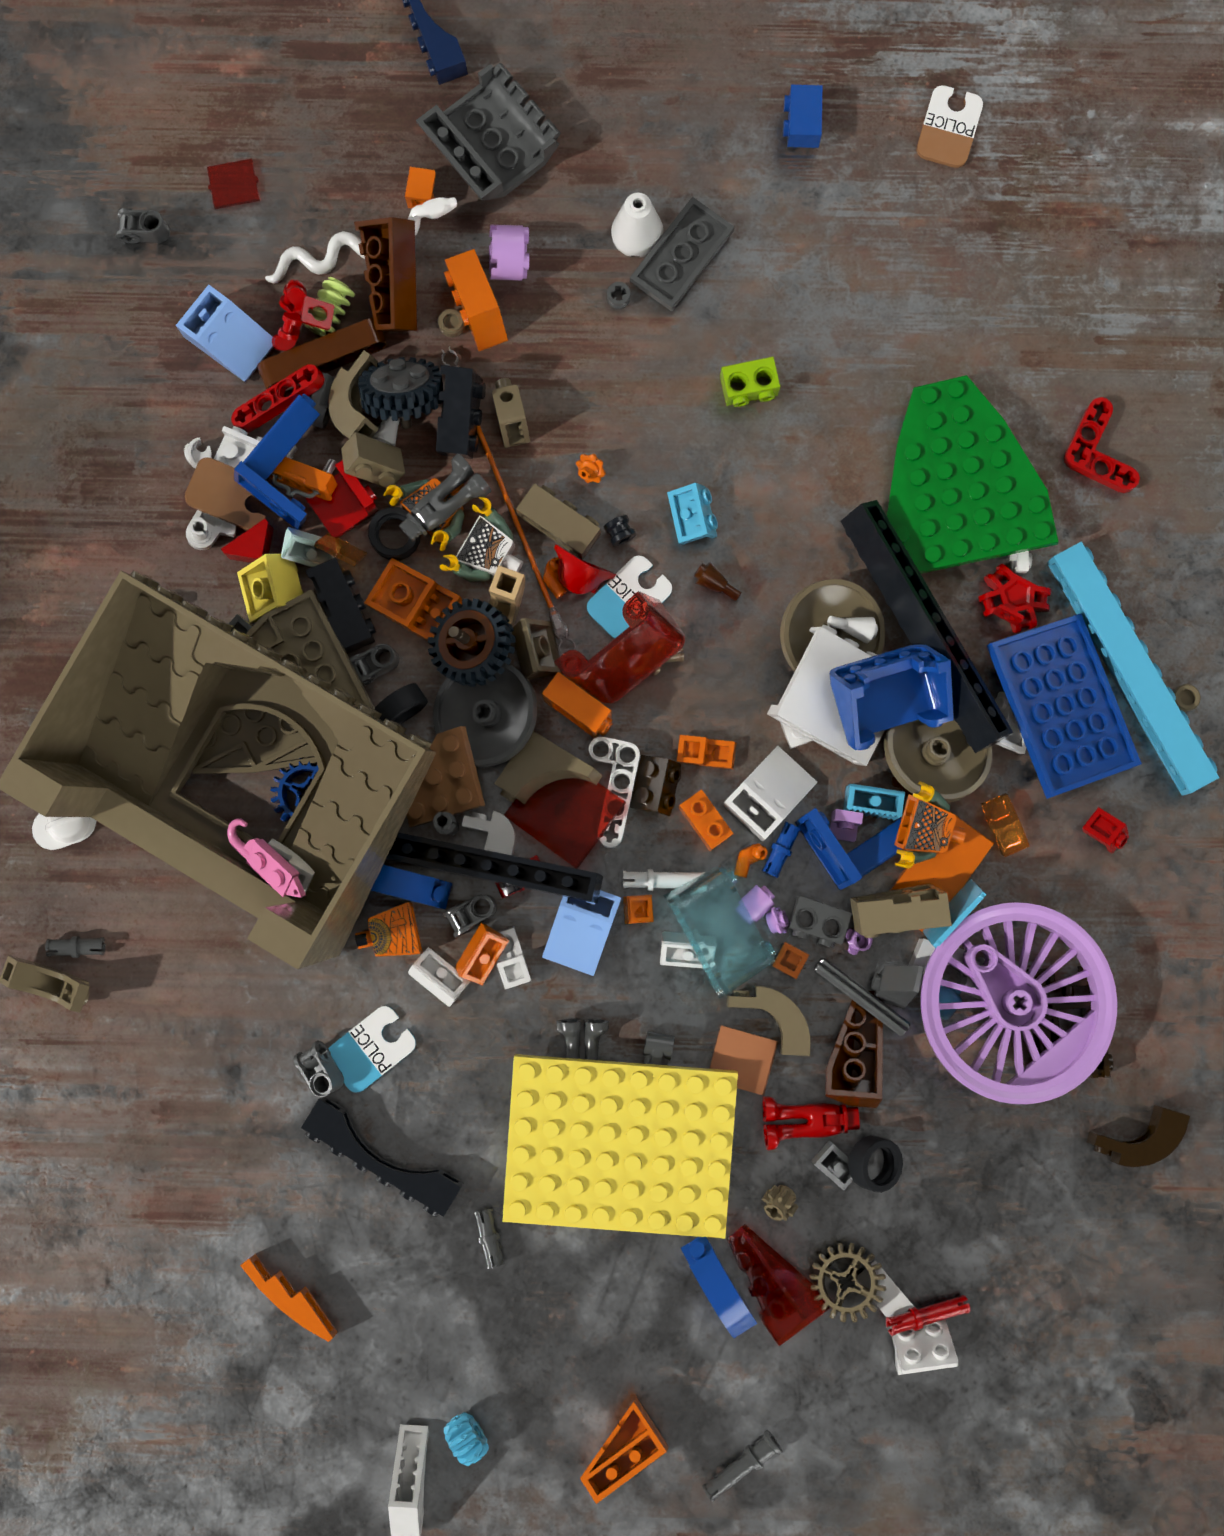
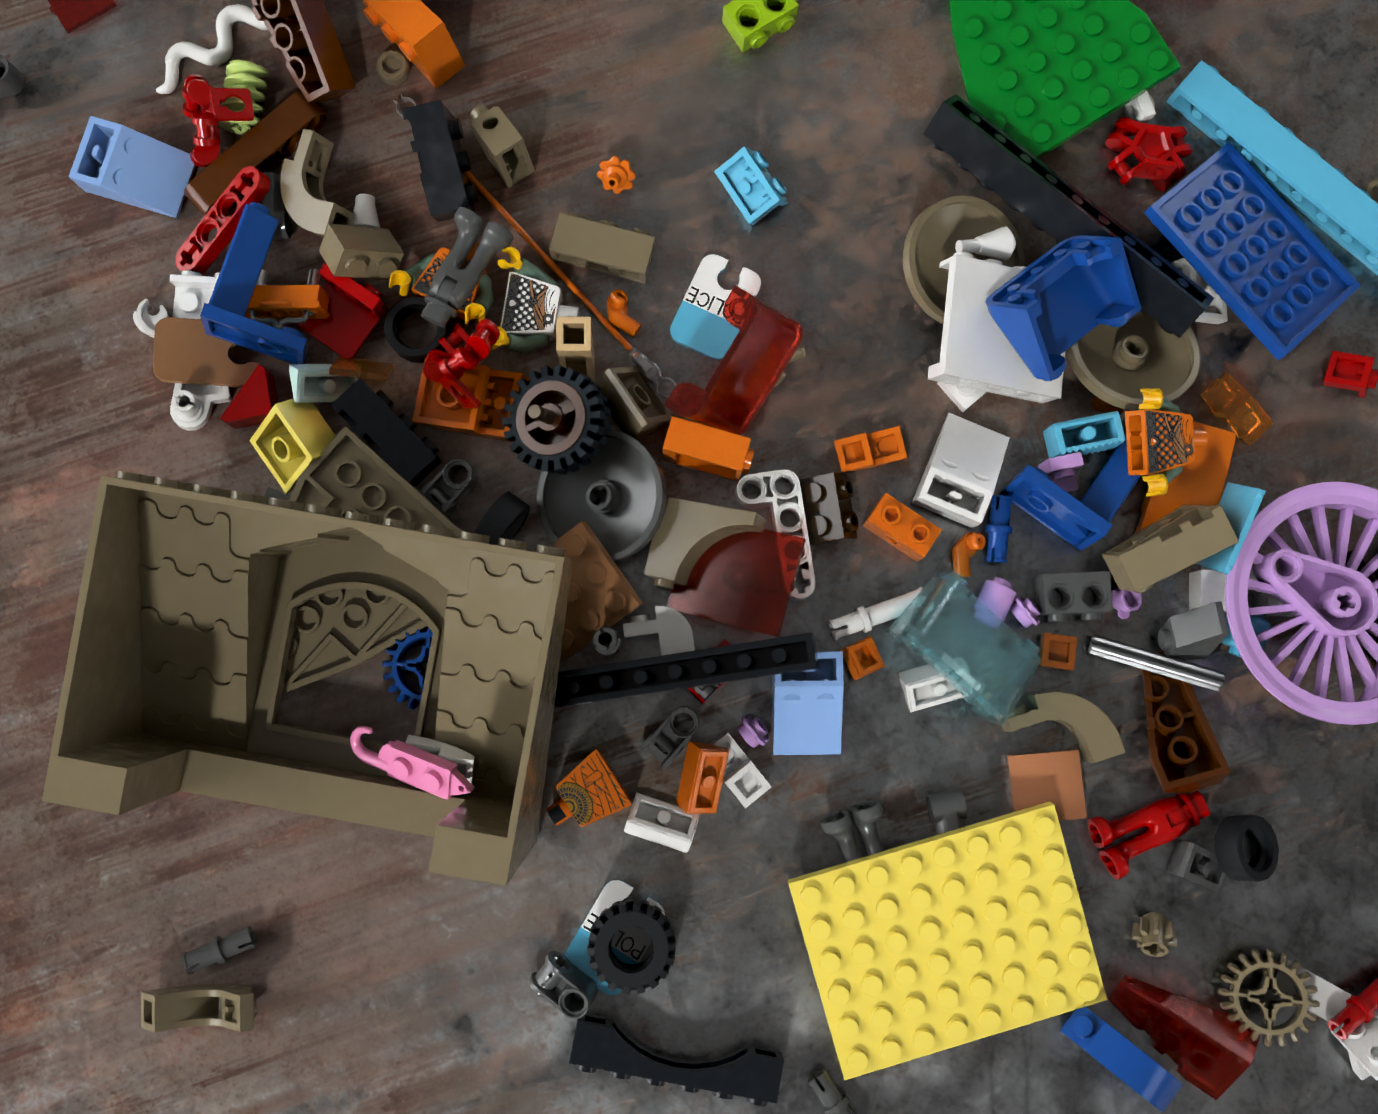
camera: 30 degrees left, 0 degrees up
white piece [32,813,96,850] -> none
black wheel [358,357,444,429] -> none
blue arch [371,865,452,909] -> none
red hat [554,544,616,594] -> none
black wheel [604,515,637,547] -> none
reddish brown cone [694,562,742,601] -> none
none -> red piece [423,319,500,409]
none -> black tyre [587,898,676,994]
none -> lavender plate [738,714,769,748]

